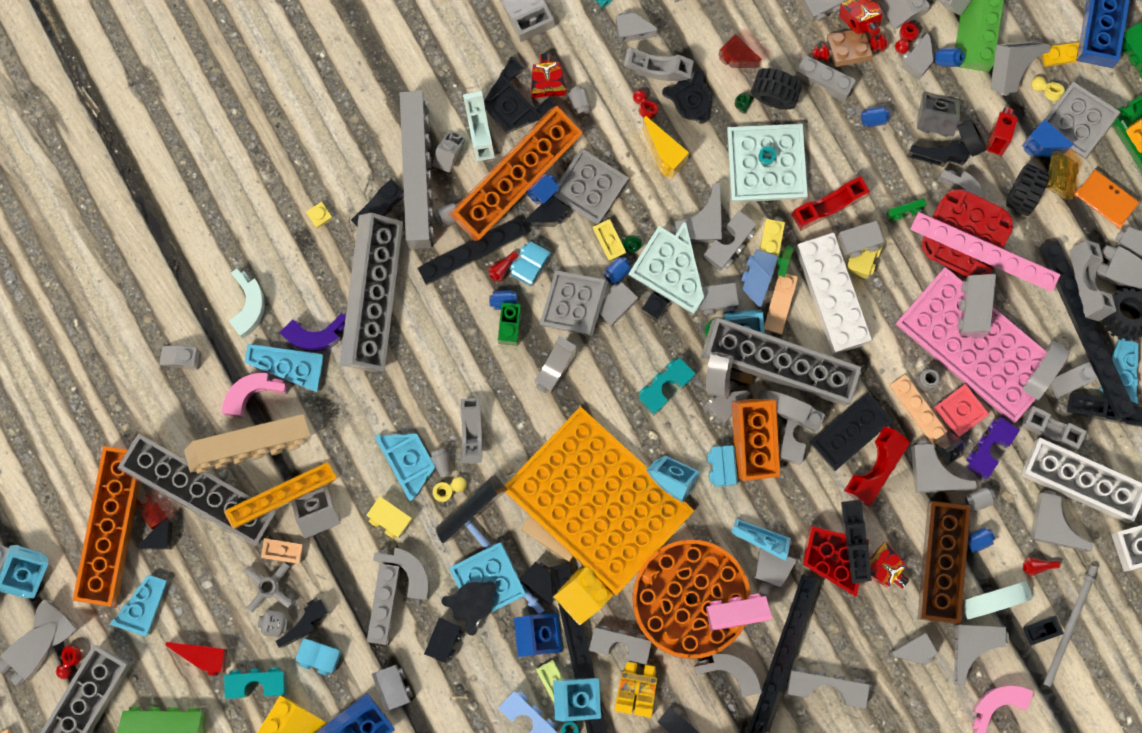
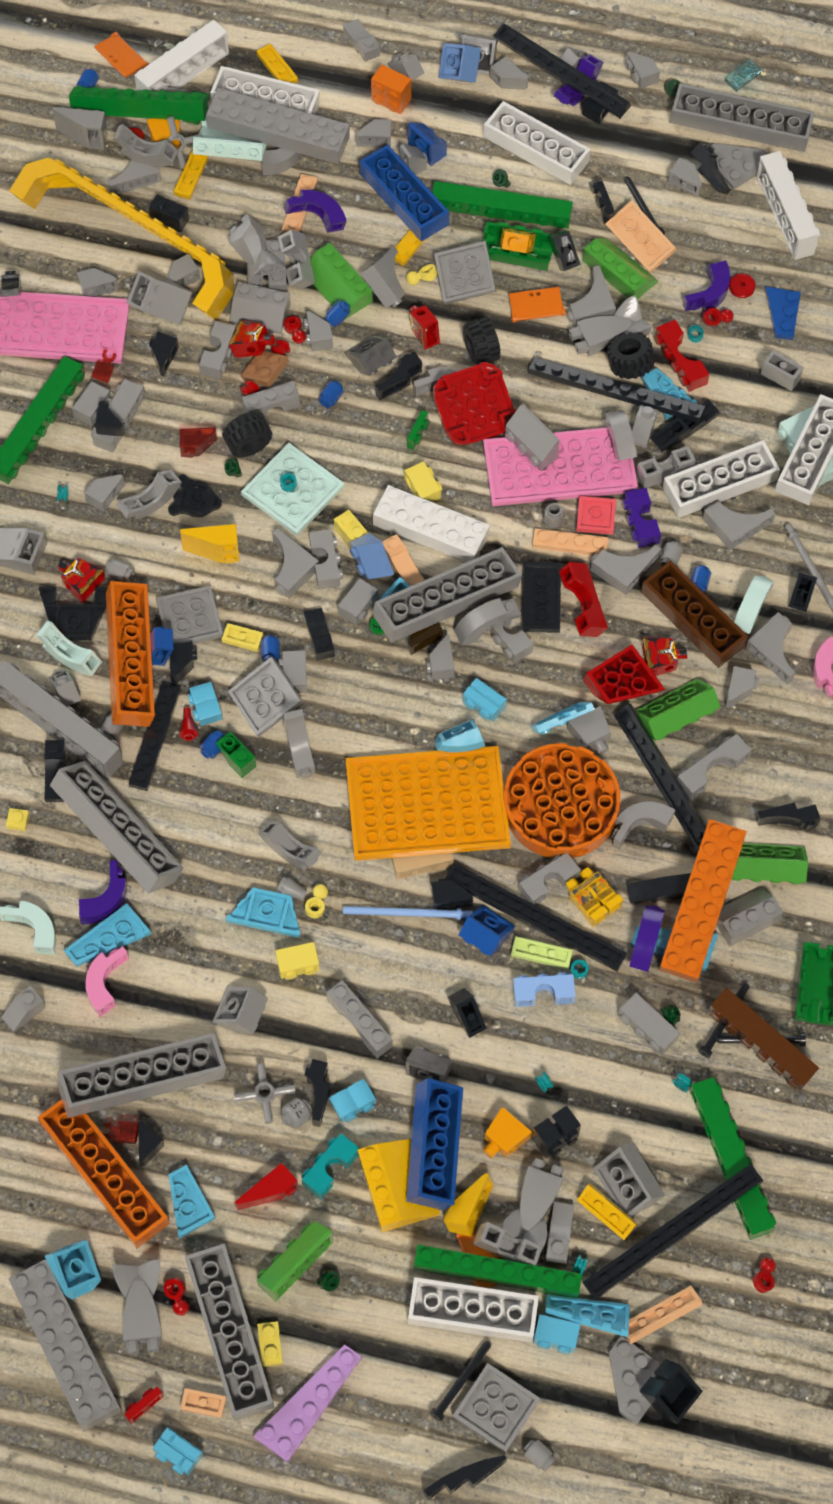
camera: 50 degrees left, 15 degrees down
tan brick [184,414,310,474] -> none
light orange plate [224,462,337,530] -> none
light nougat plate [261,538,303,564] -> none
light grey arch [373,548,429,601] -> none
black brick [424,618,463,663] -> none
black brick [436,475,508,544] -> none
black tile [441,581,497,636] -> none
medium azure plate [449,542,527,613] -> none
yellow slope [553,567,613,625] -> none
medium azure slope [553,678,601,722] -> none
dark green plate [622,235,642,252] -> none
light aqua wing [629,222,704,315] -> none
red plate [633,89,658,119] -> none
teal arch [638,357,696,416] -> none
light grey arch [706,352,736,399] -> none
bright pink slope [706,594,772,631] -> none
orange slope [732,399,780,481] -> none
green plate [776,246,794,277] -> none
red arch [792,176,870,231] -> none
light grey brick [838,221,884,258] -> none
black slope [841,499,872,584] -> none
bright pink plate [910,211,1060,292] -> none
black slope [933,431,963,466] -> none
black tyre [957,119,987,157] -> none
blue slope [1022,119,1073,158] -> none
red cone [1023,557,1060,577] -> none
clear yellow plate [1046,151,1079,200] -> none
light grey arch [1069,240,1116,321] -> none
none -> black slope [447,988,487,1038]
none -> bright green slope [635,678,720,741]

